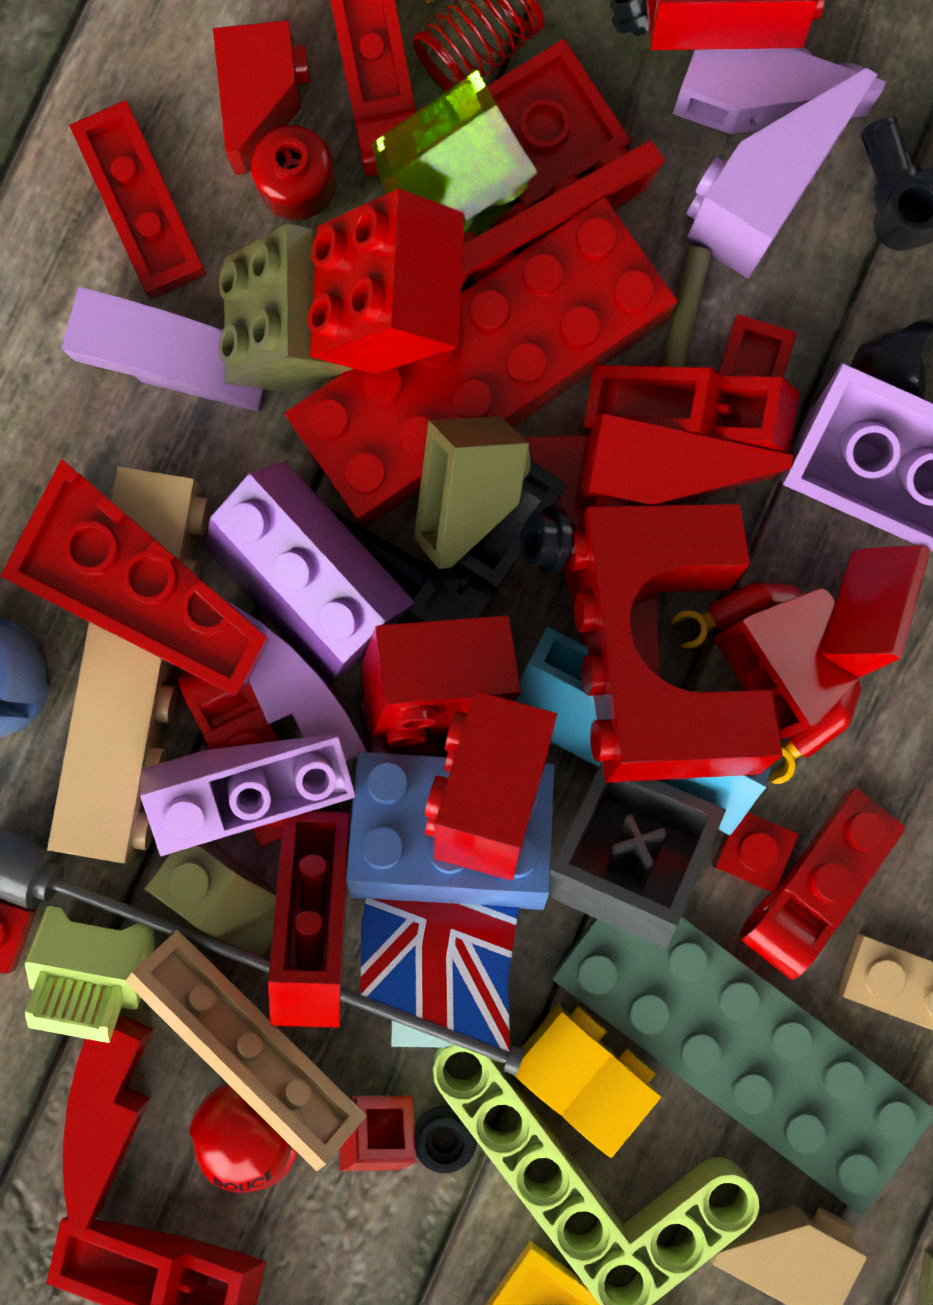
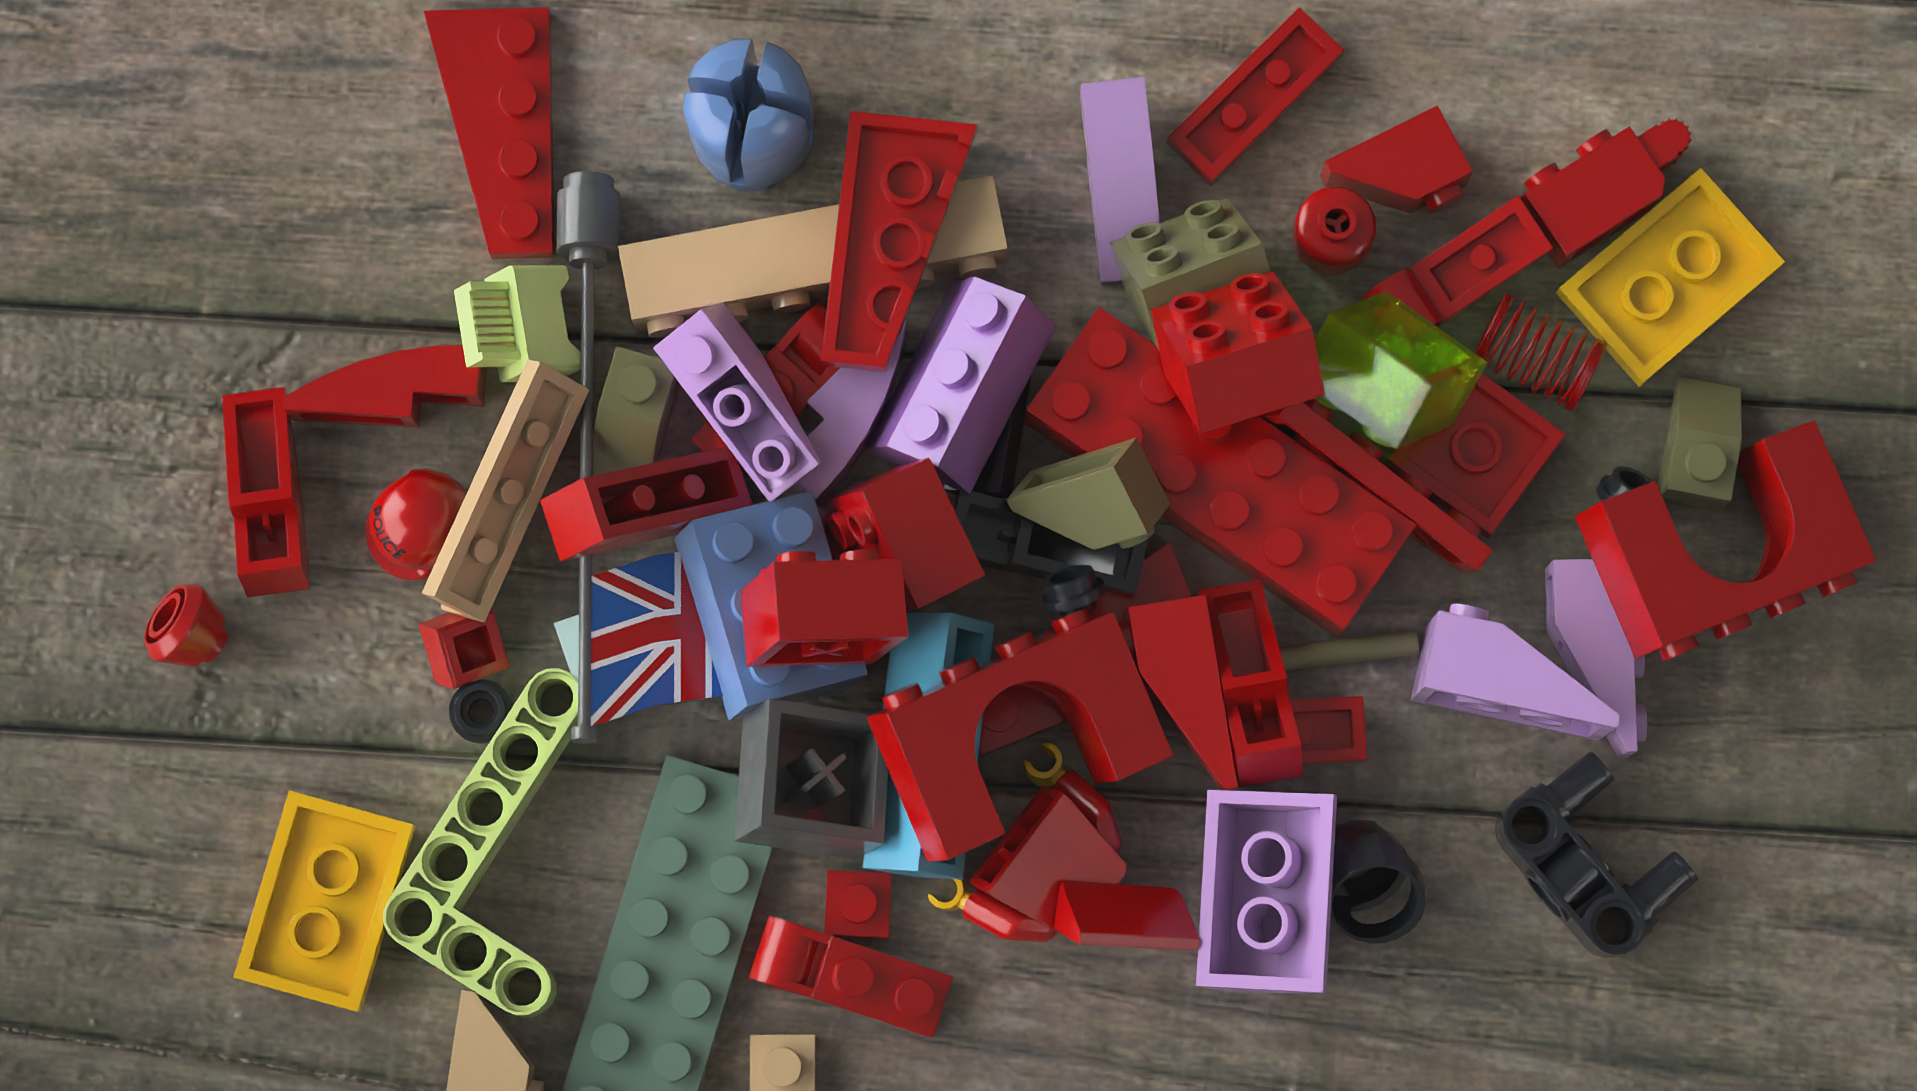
camera: 70 degrees right, 5 degrees down
yellow brick [514,1004,661,1158] -> none

